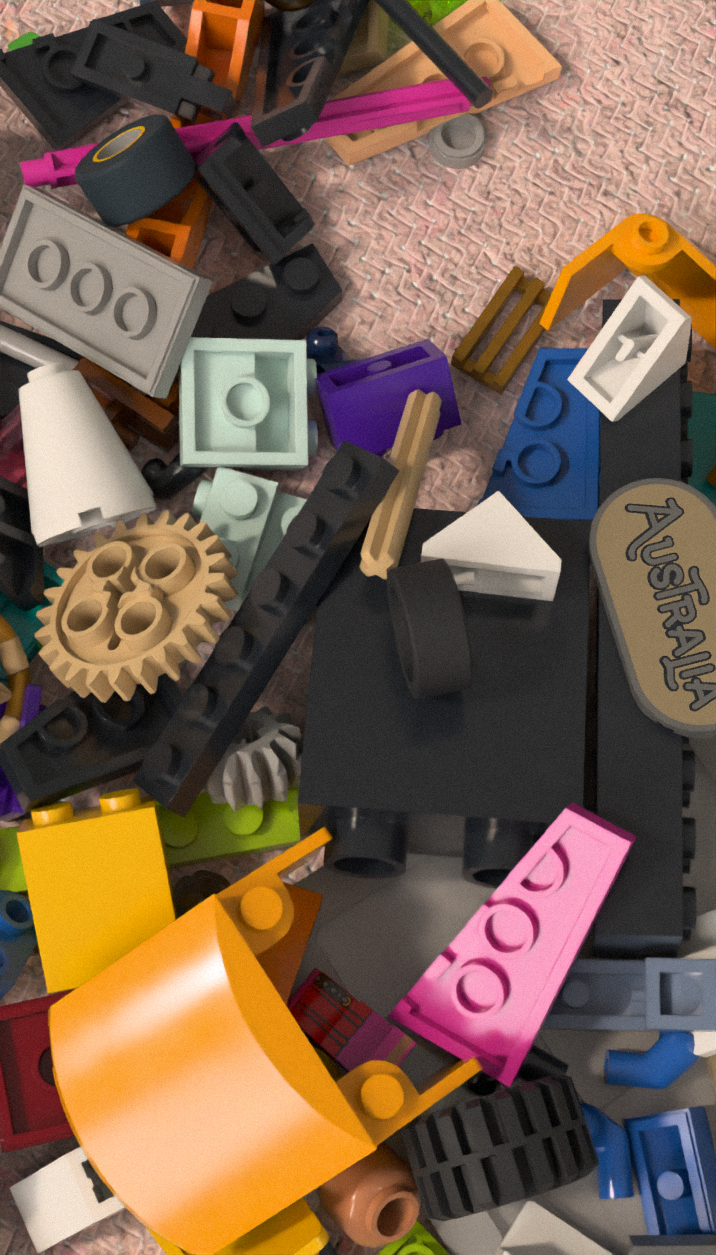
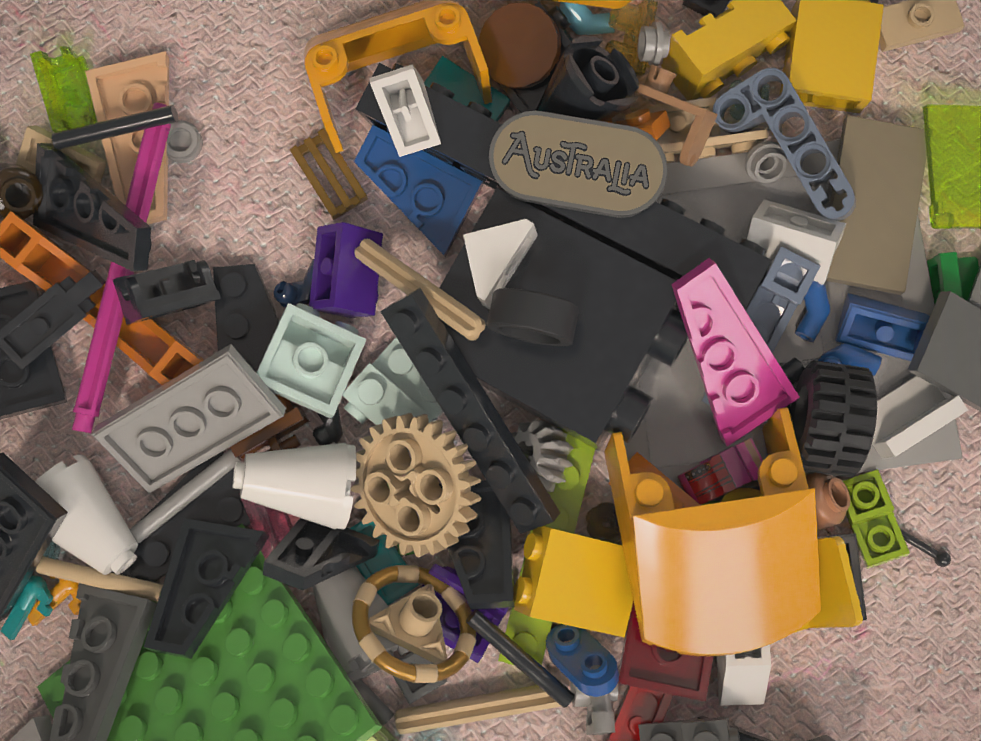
camera: 55 degrees left, 10 degrees up
black wheel [75,114,196,227] -> none

